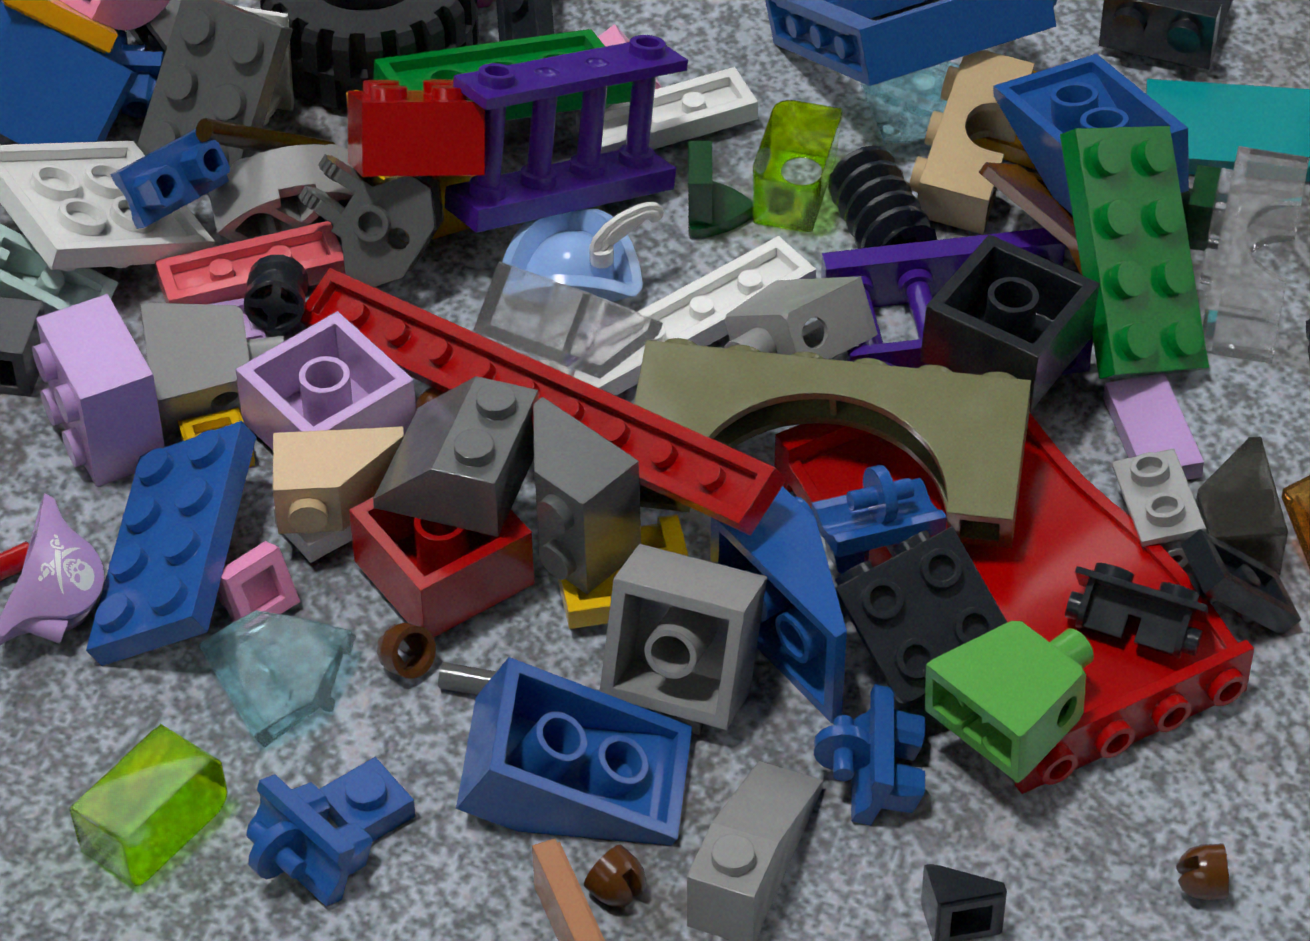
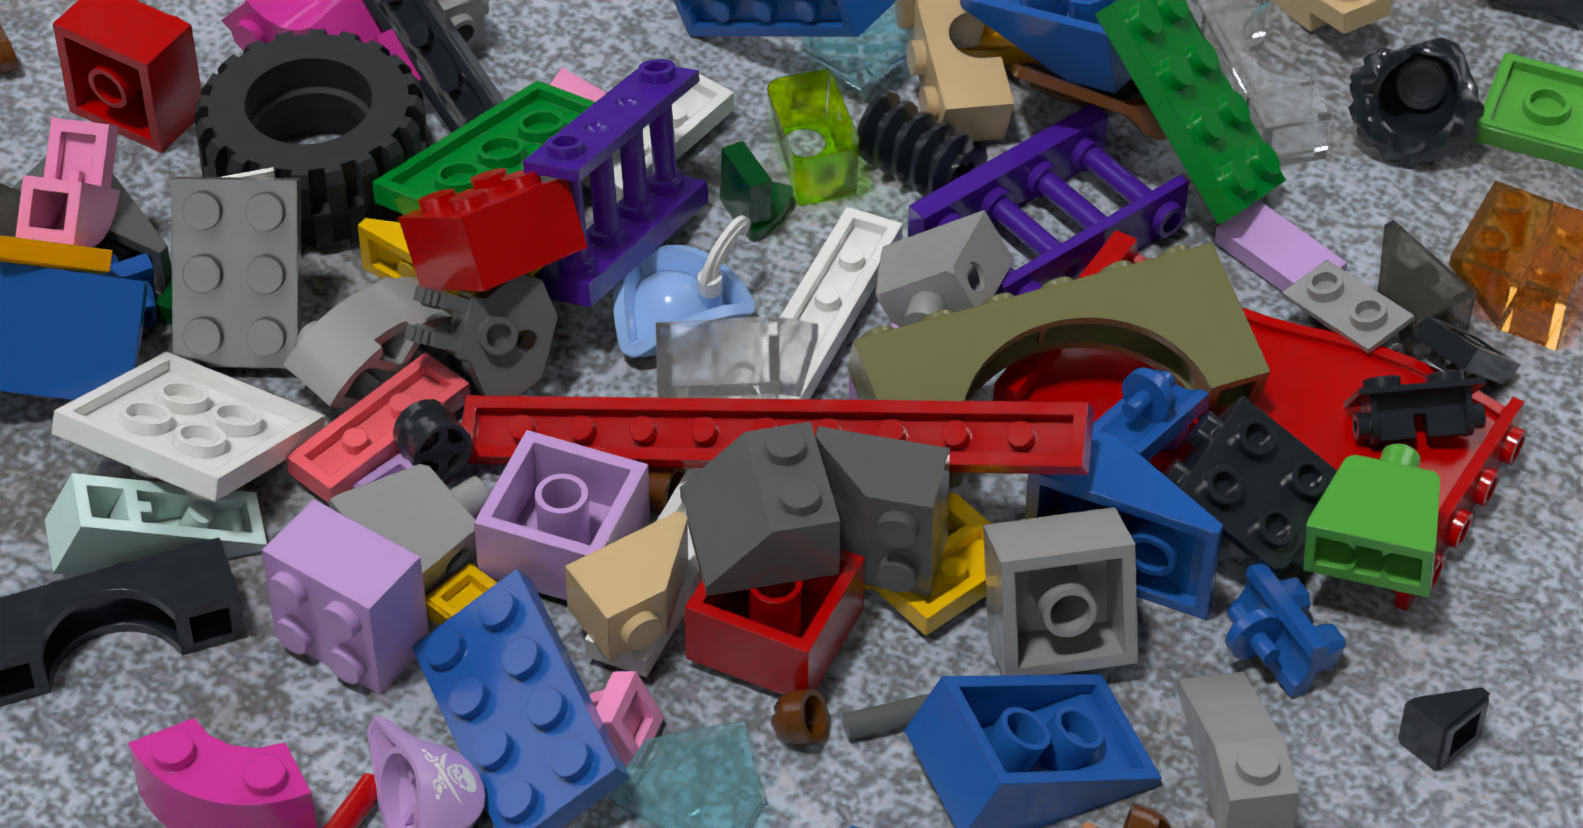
camera: 30 degrees left, 0 degrees up
blue hips [110,129,230,229] -> none
dark brown bar [196,118,336,152] -> none
black brick [920,234,1100,412] -> none

